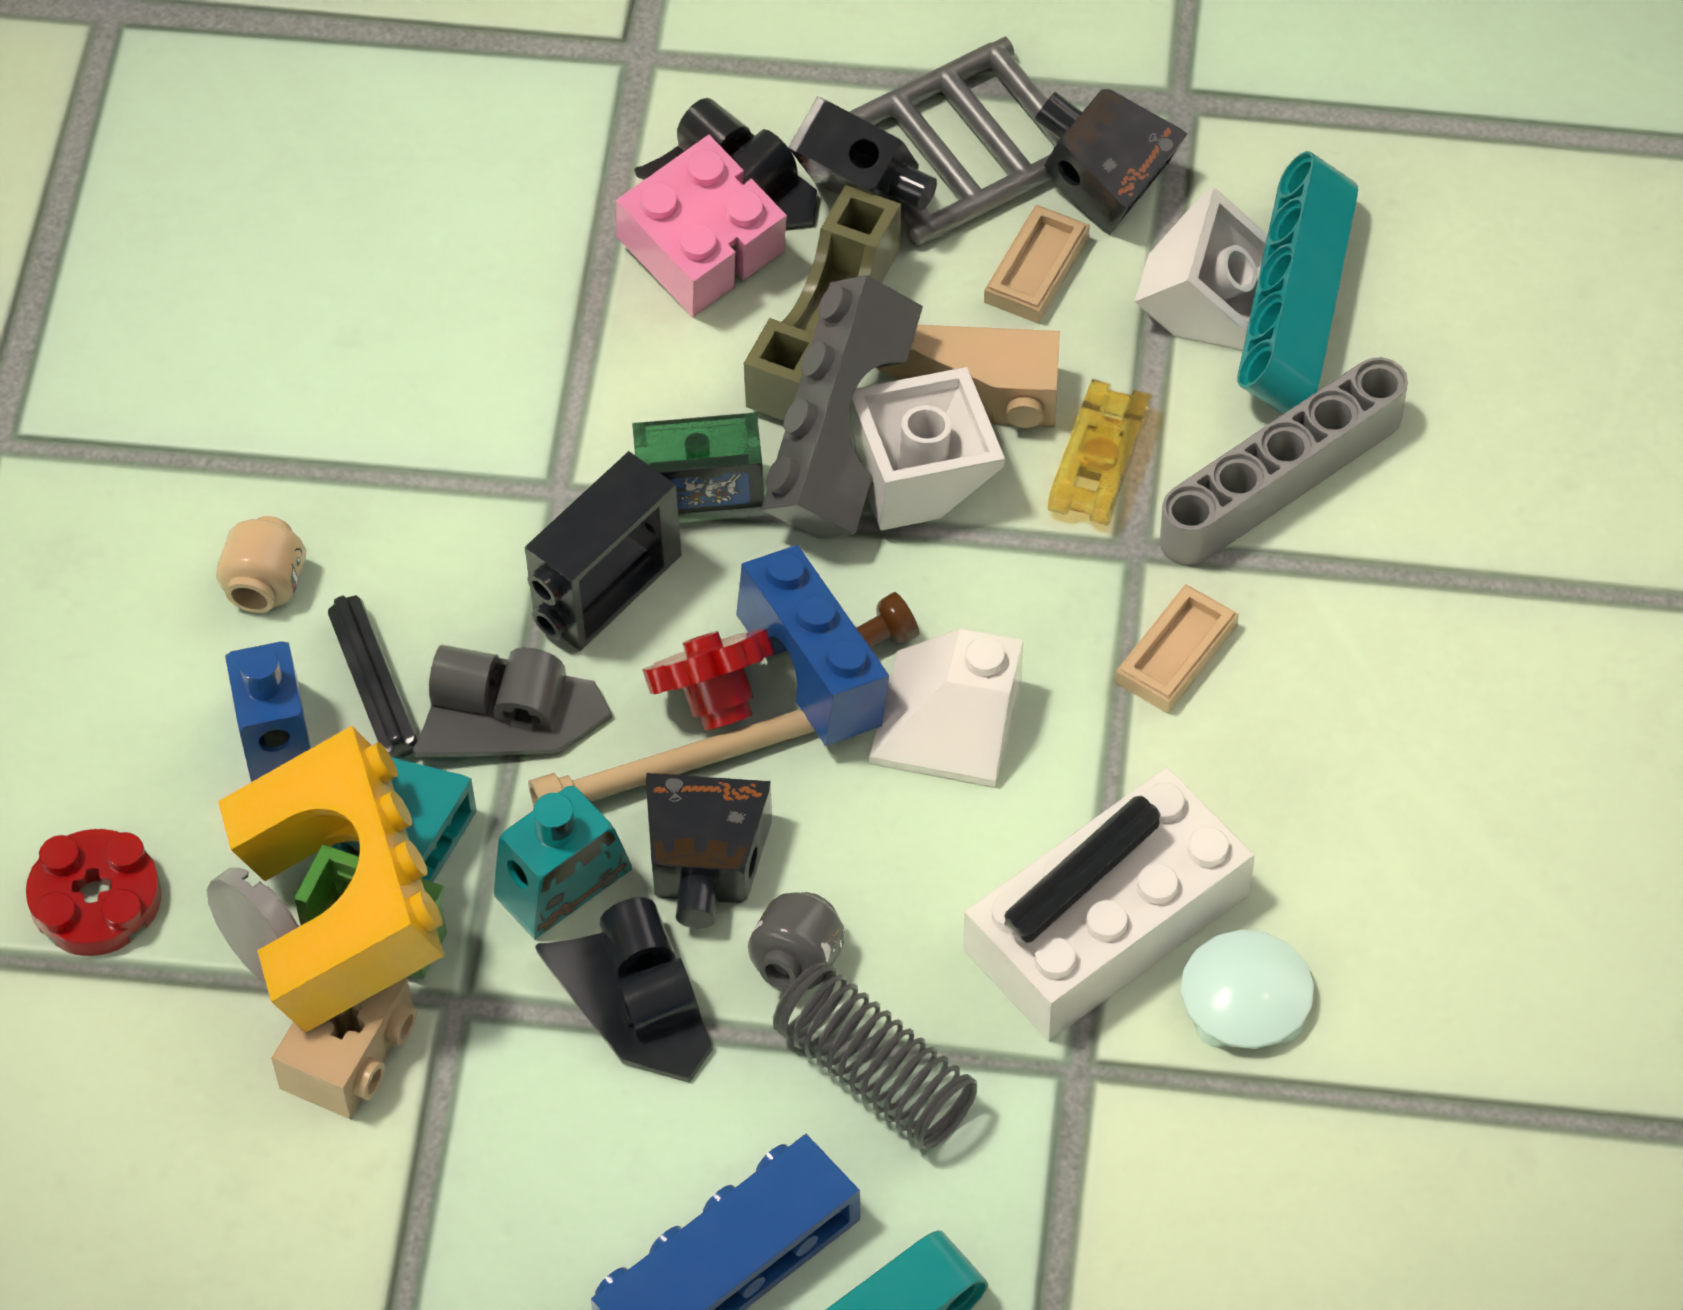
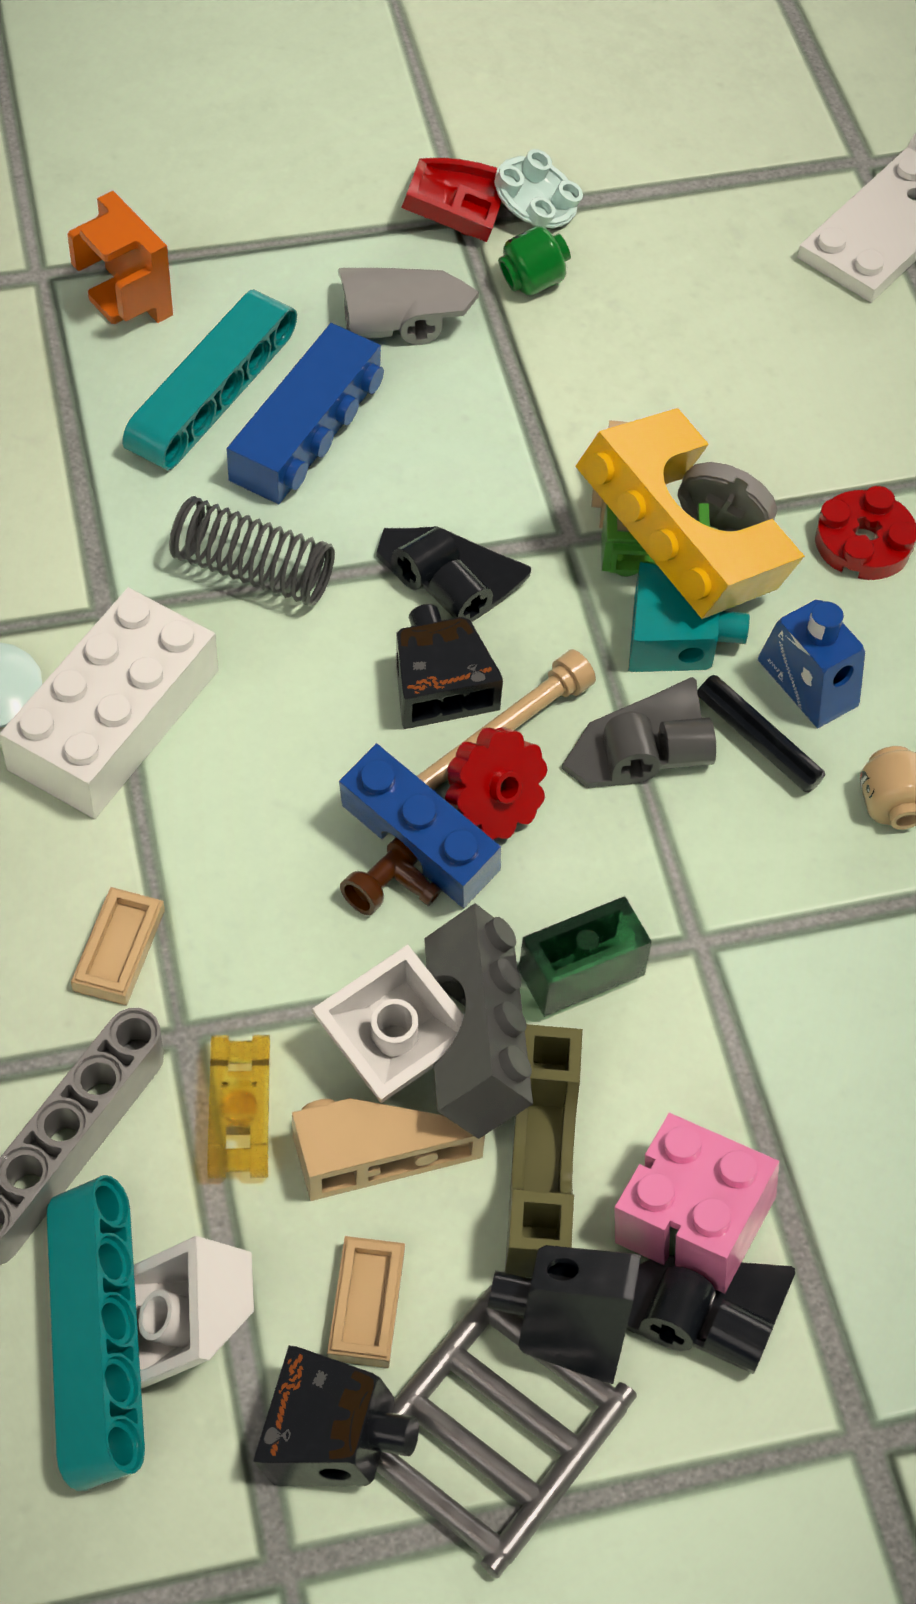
camera: 155 degrees right, 0 degrees up
teal torso [494,785,632,940] -> none
black window [524,451,682,651] -> none
dark grey head [747,892,845,990] -> none
white slope [869,628,1023,788] -> none
black axle [1004,795,1161,944] -> none

